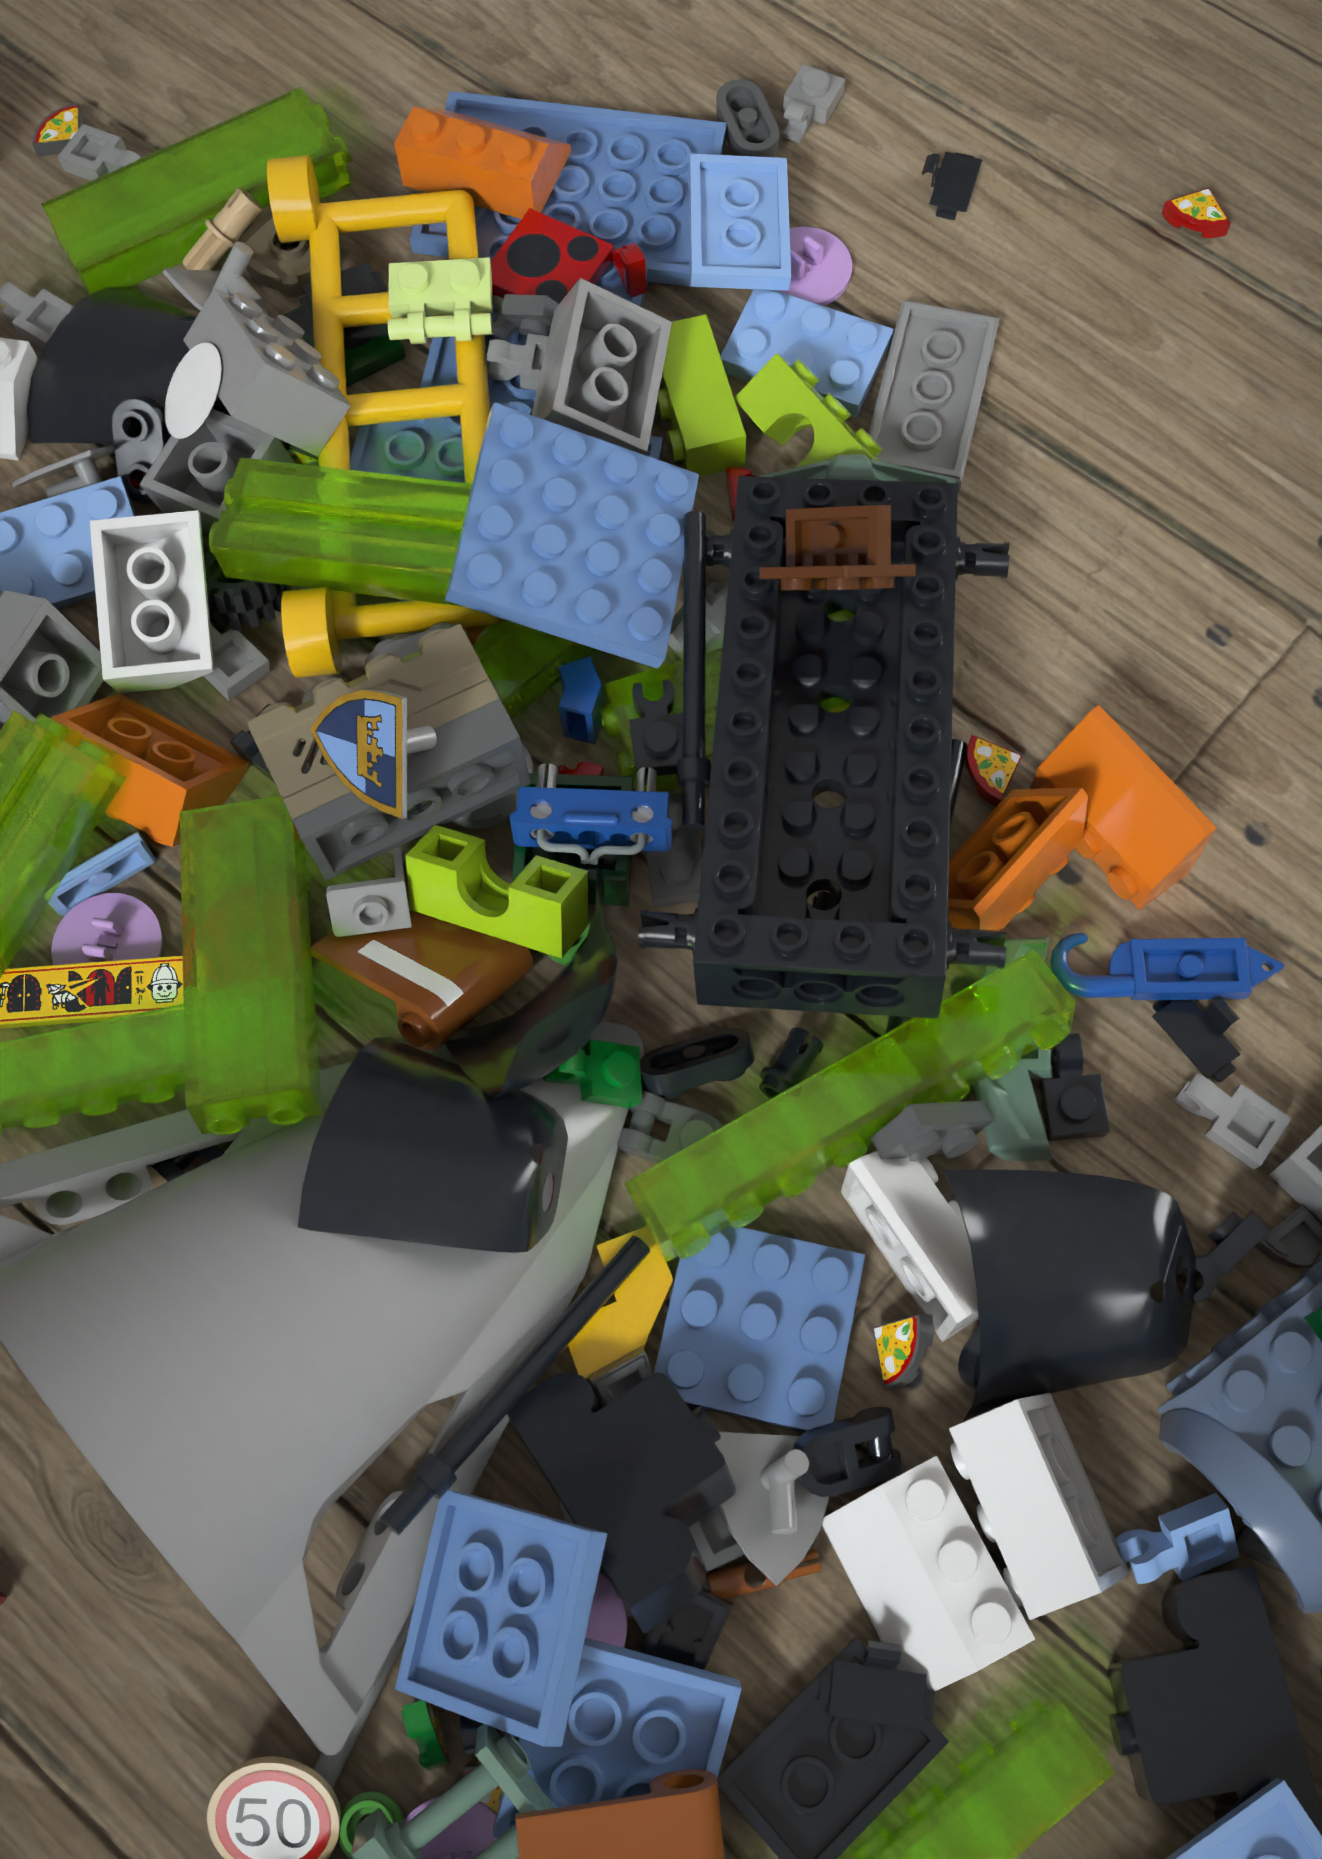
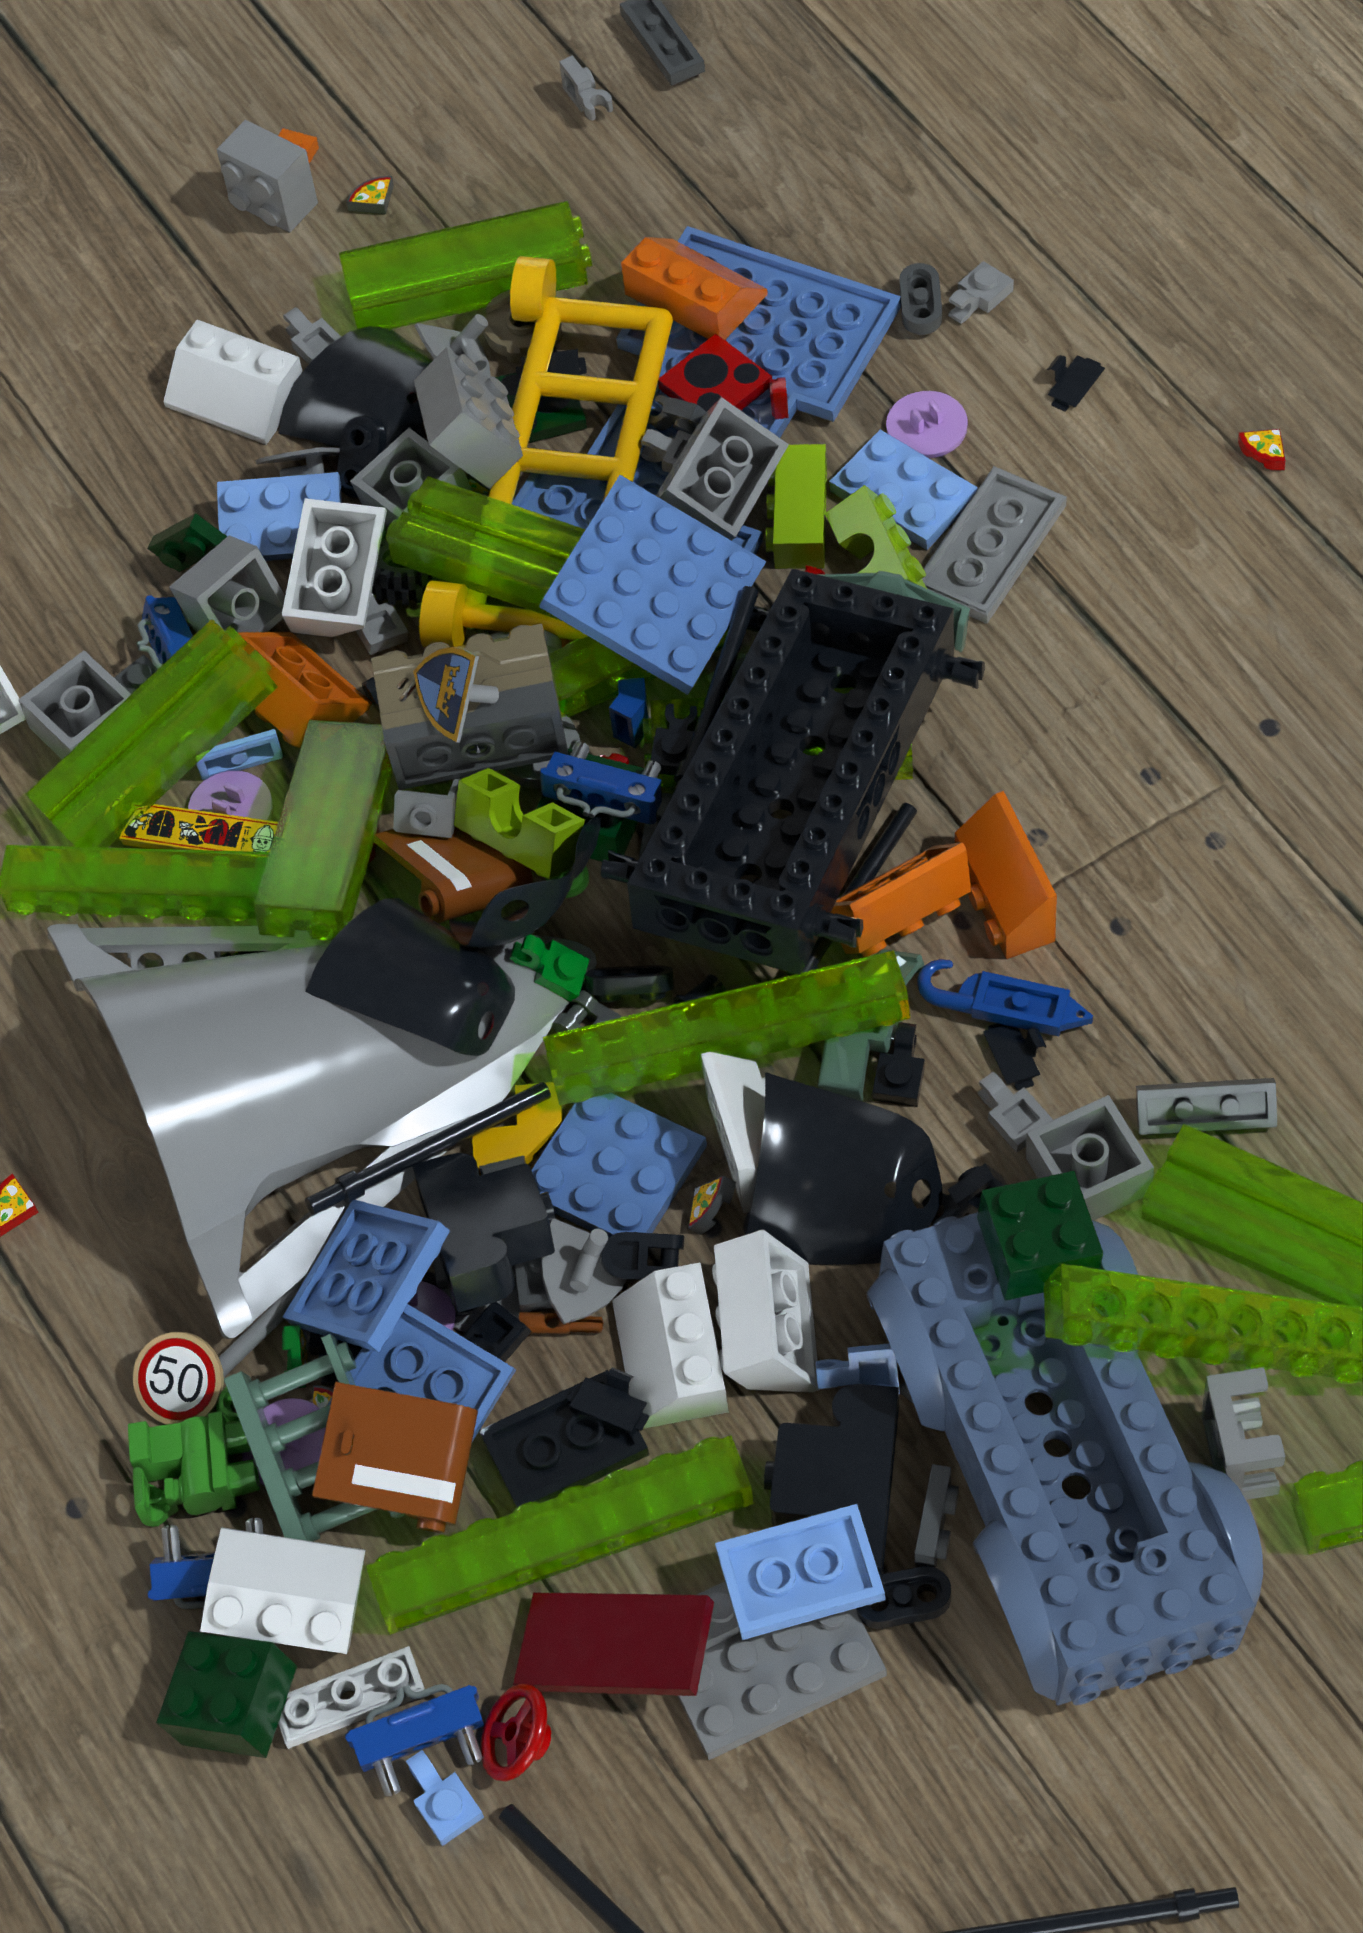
camera: 20 degrees right, 10 degrees down
light grey plate [57,124,151,192] -> none
white sticker [165,342,222,439] -> none
tan axle [183,186,264,271] -> none
yellowish green plate [388,257,493,344] -> none
light blue plate [689,154,791,291] -> none
reddish brown bracket [759,505,916,590] -> none
dark grey plate [871,1101,994,1161] -> none
tile [965,734,1022,807] -> none

